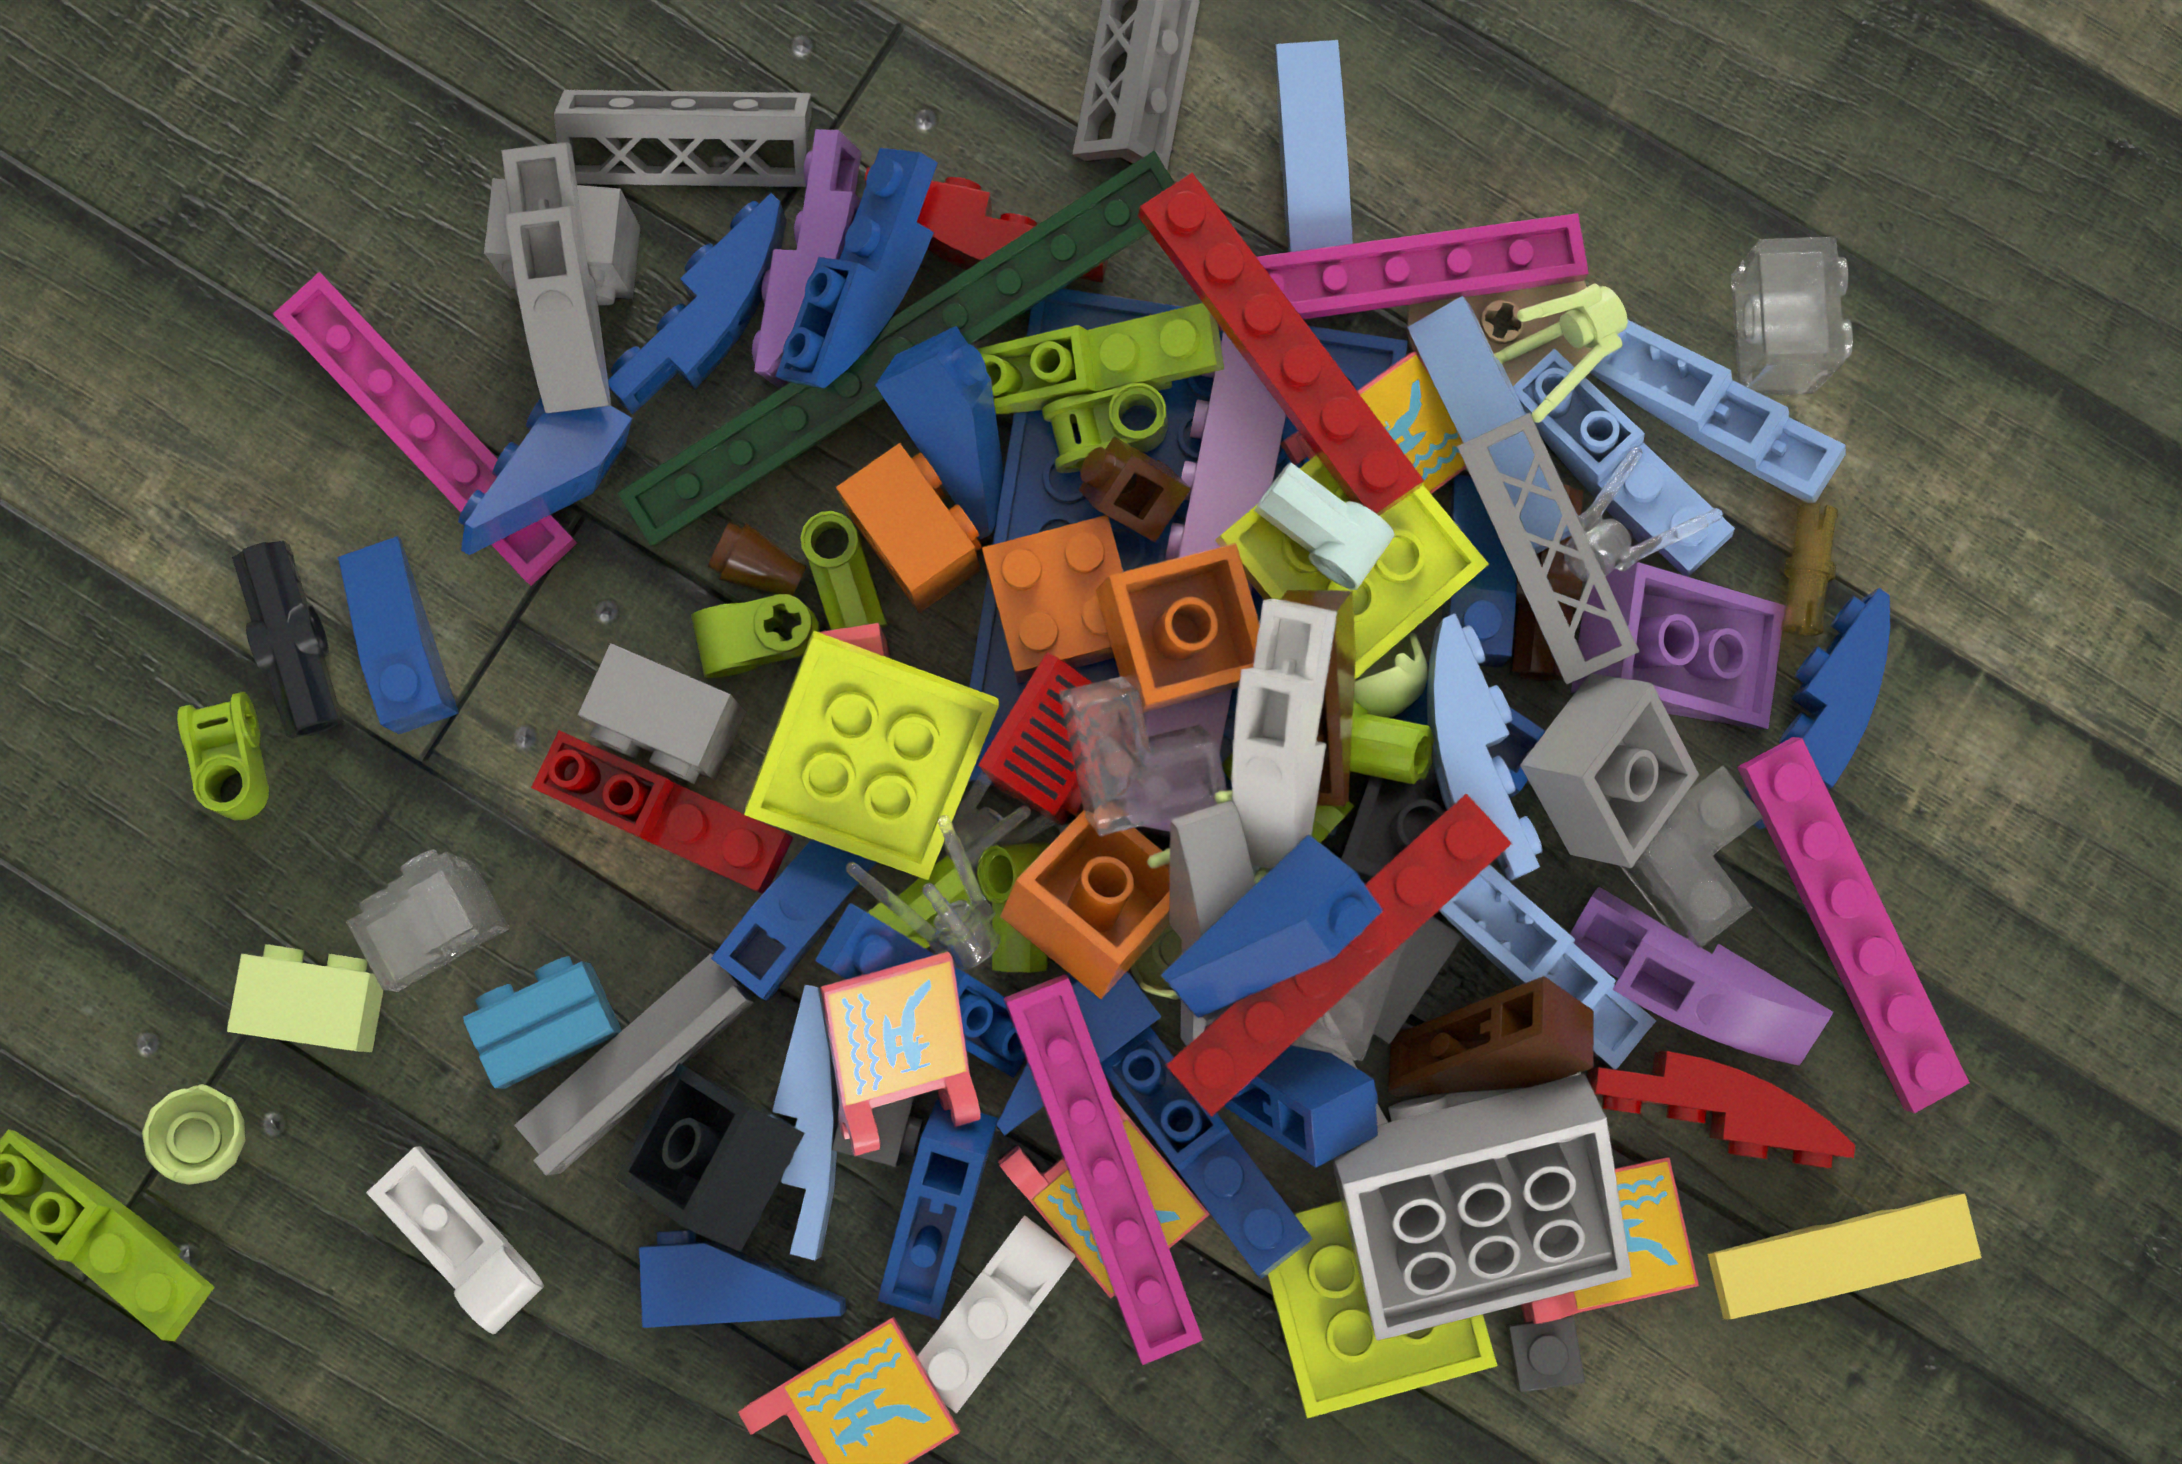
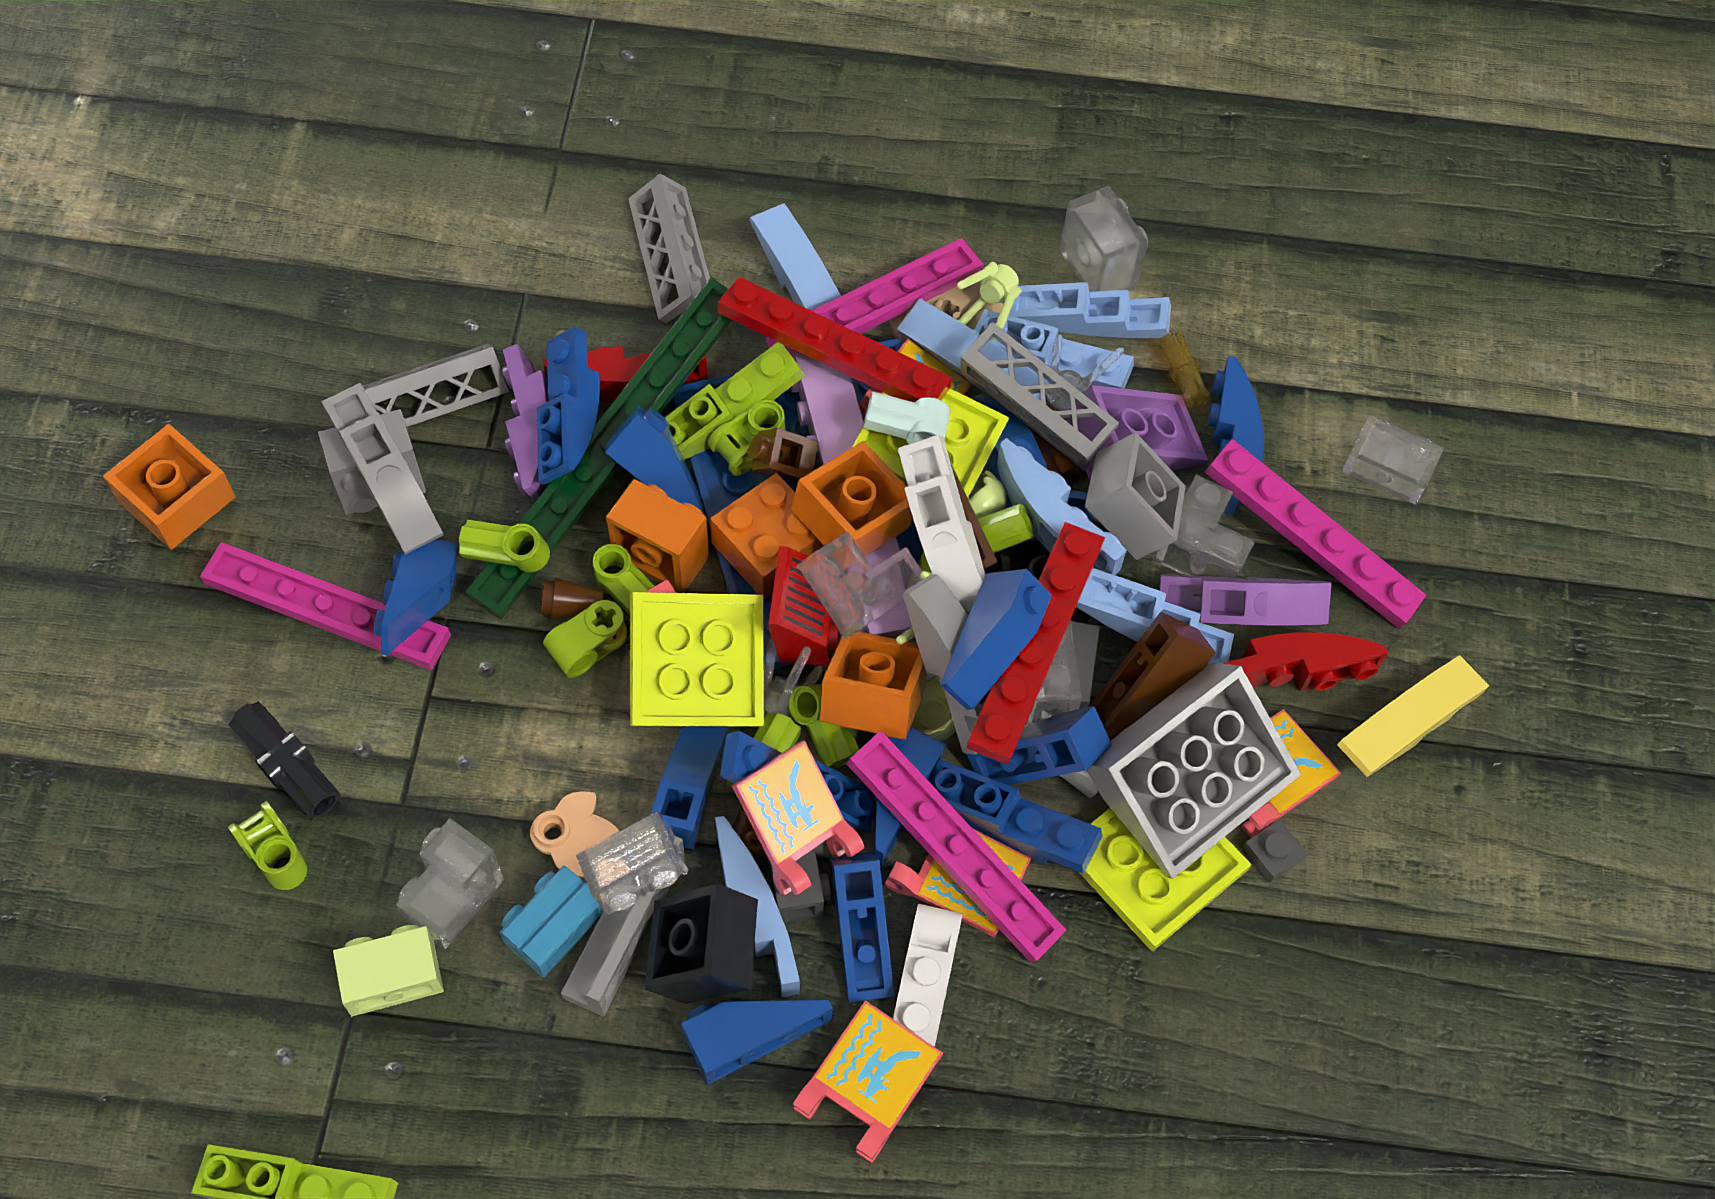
camera: 30 degrees left, 20 degrees down
yellowish green hair [142,1084,245,1185] -> none
blue slope [338,536,459,734] -> none
white plate [366,1146,544,1334] -> none
red slope [531,730,793,894] -> none
light grey brick [578,643,746,784] -> none
blue slope [608,193,787,415] -> none
clear plant [846,815,1000,969] -> none
none -> orange brick [103,424,236,550]
none -> lime piece [459,520,550,572]
none -> light nougat plate [530,791,620,877]
none -> clear brick [576,811,689,914]
none -> clear brick [1342,415,1444,505]

